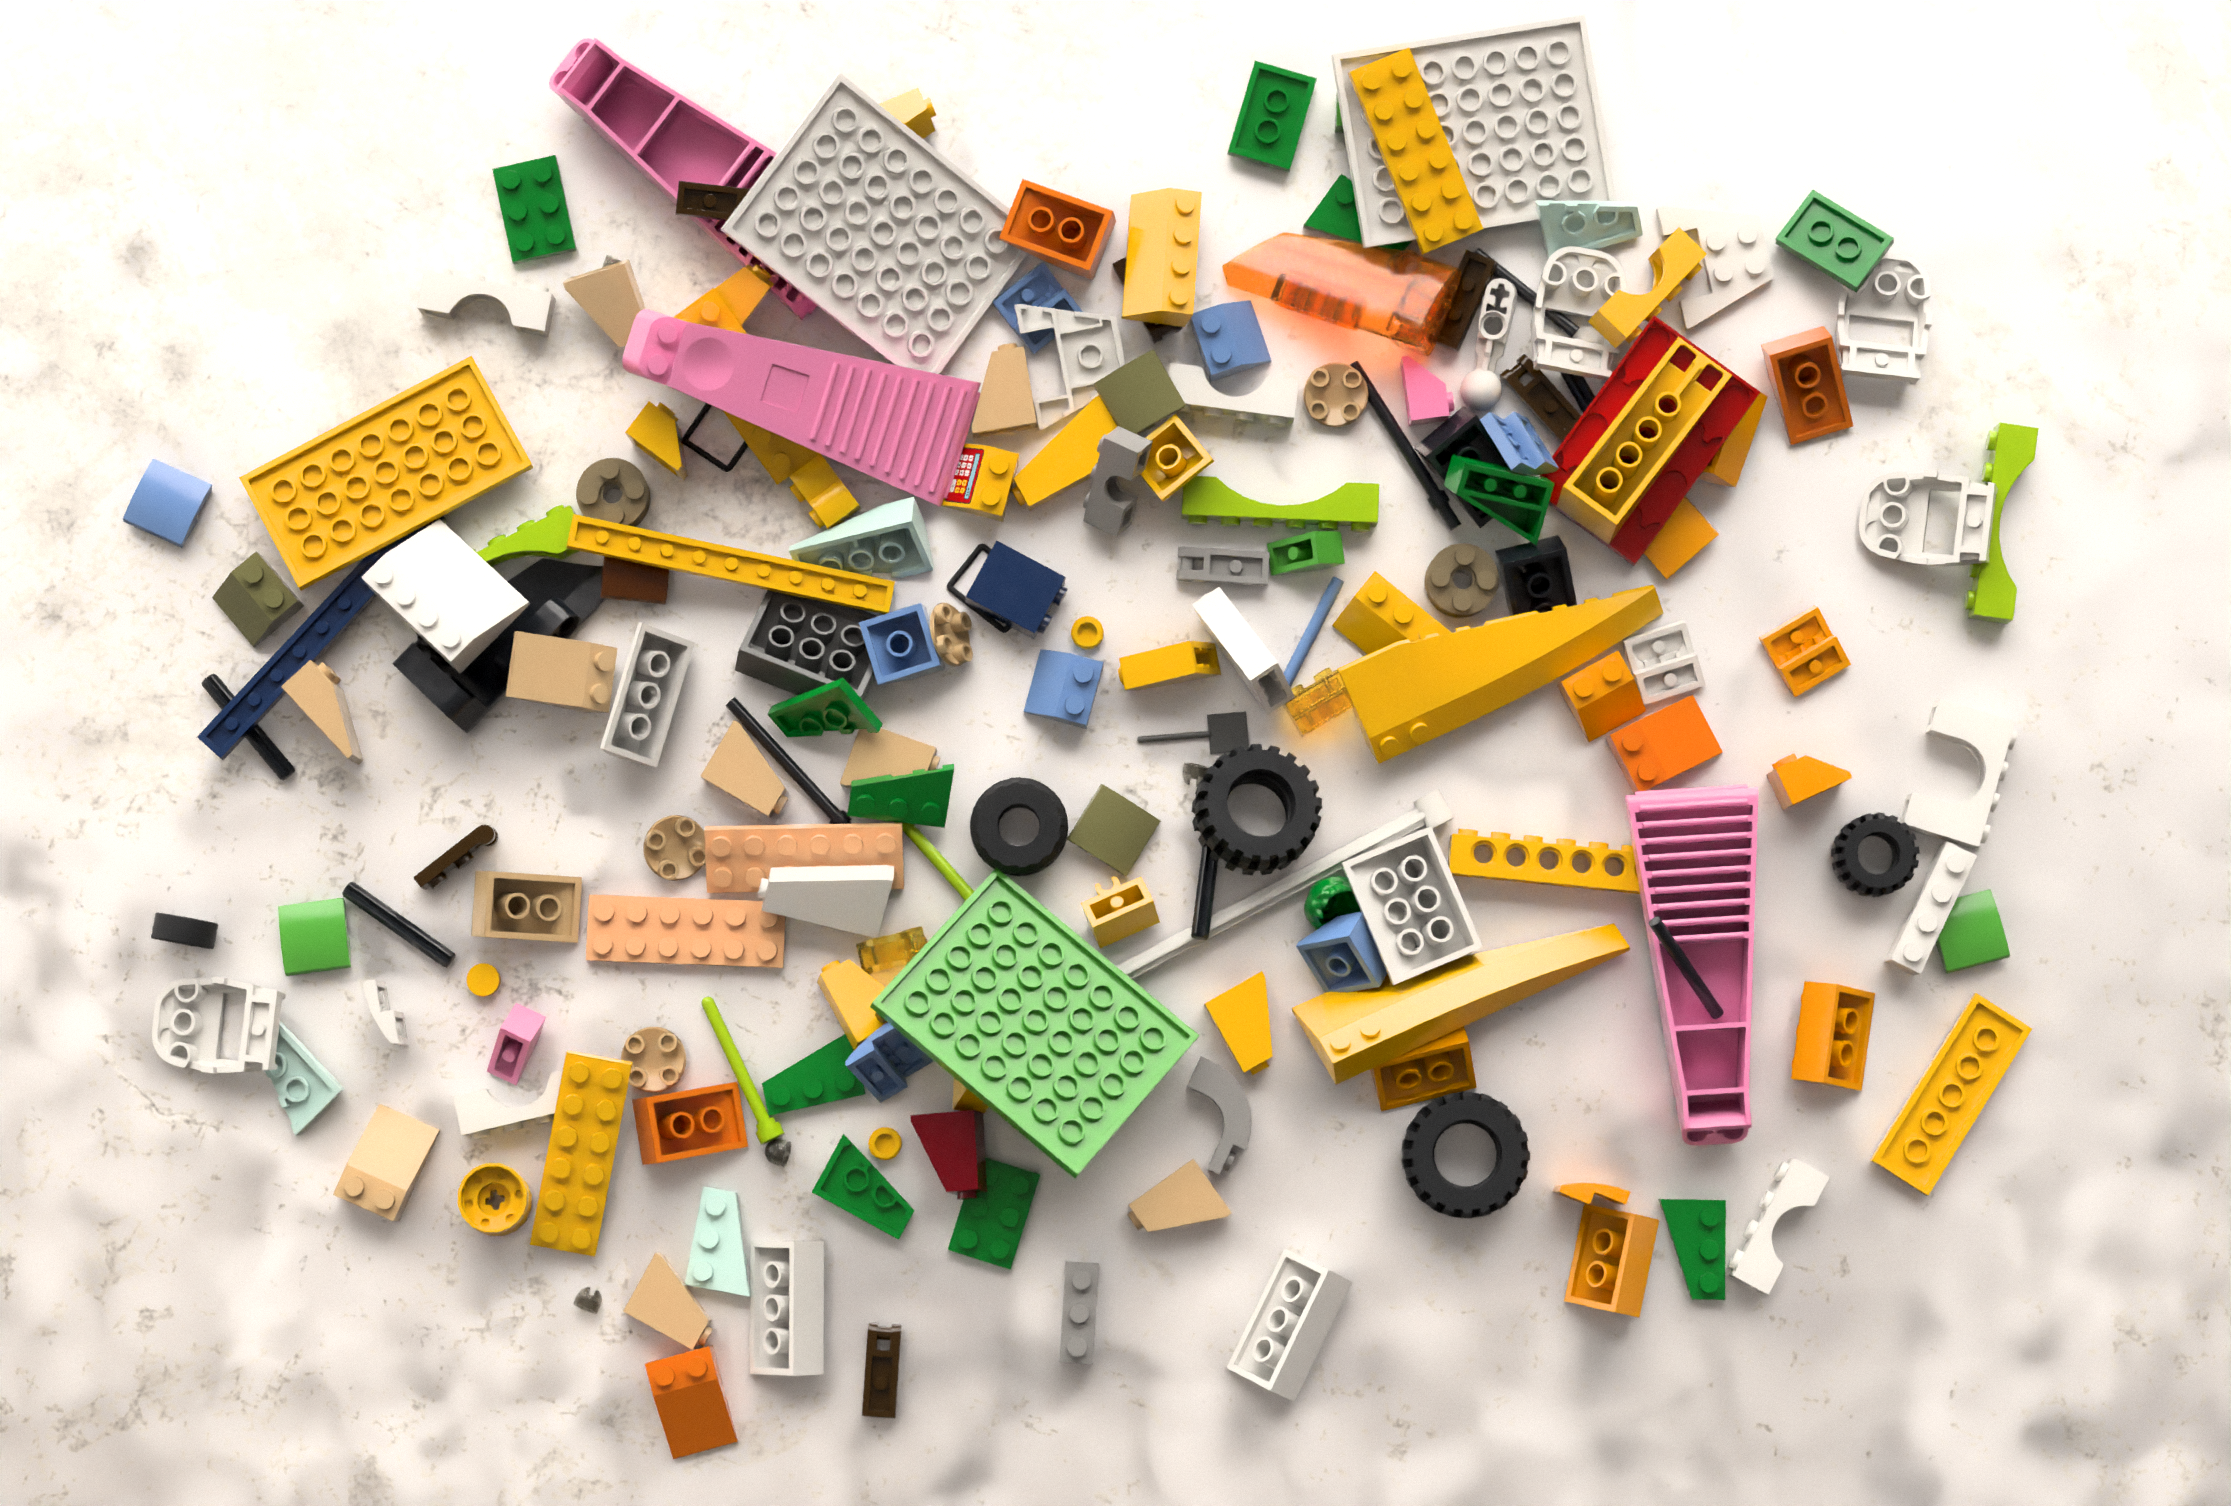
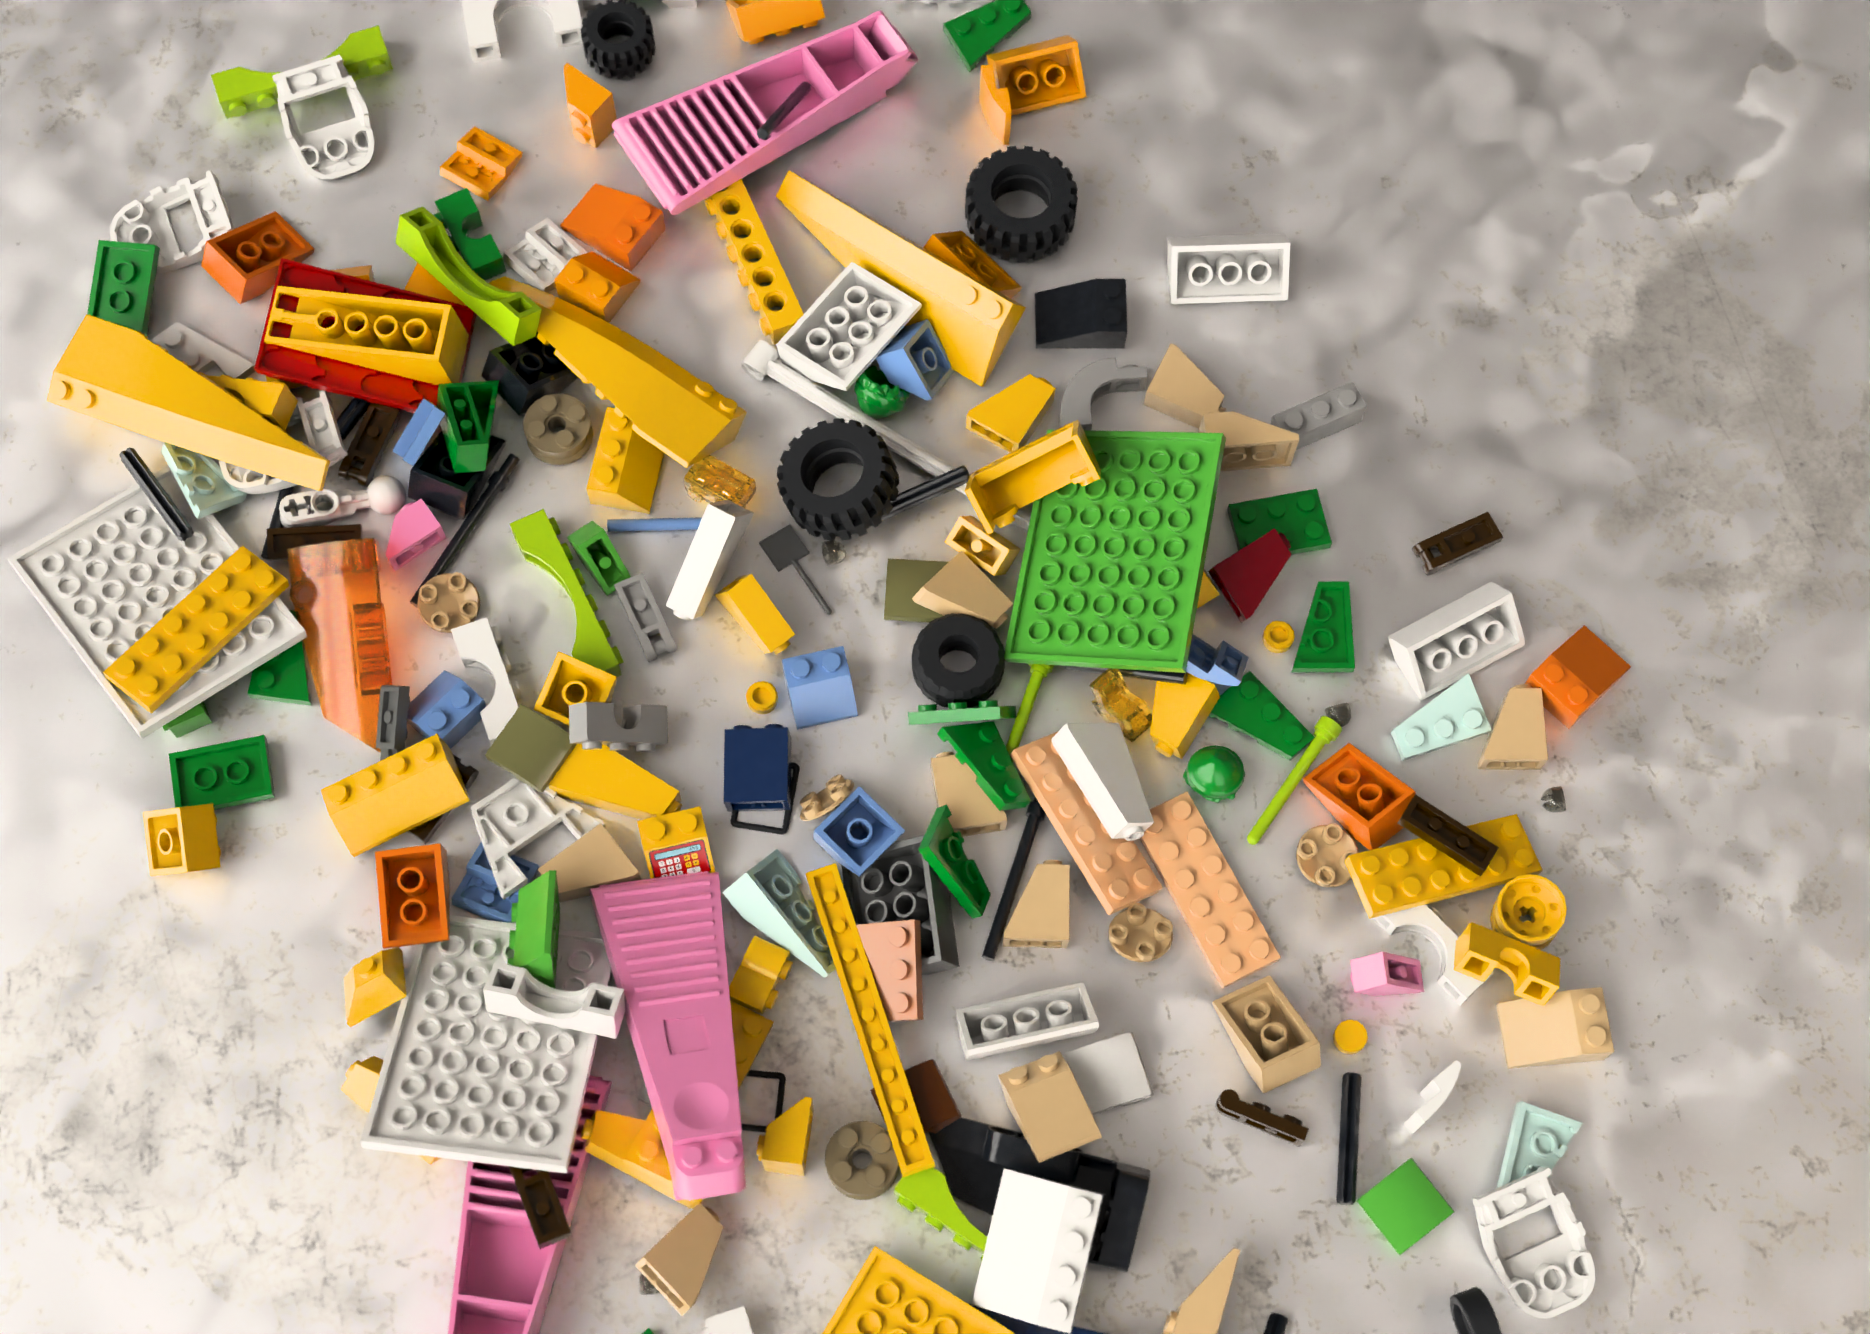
camera: 120 degrees left, 15 degrees down
none -> yellow wedge [47,314,330,491]
none -> black axle [119,447,194,541]
none -> yellow slope [143,803,221,876]
none -> yellow slope [344,947,407,1027]
none -> dark grey hinge [376,685,410,761]
none -> lime arch [395,206,542,346]
none -> green arch [433,188,507,281]
none -> white arch [483,962,626,1039]
none -> bright green slope [507,870,560,989]
none -> wing [856,919,923,1022]
none -> wing [908,700,1016,725]
none -> tan slope [912,550,1013,629]
none -> yellow windscreen [965,420,1101,535]
none -> black slope [1035,279,1128,349]
none -> white slope [1066,1032,1154,1116]
none -> green hair [1183,745,1245,803]
none -> tan slope [1198,410,1299,471]
none -> dark brown plate [1397,794,1499,876]
none -> yellow arch [1454,922,1560,1006]

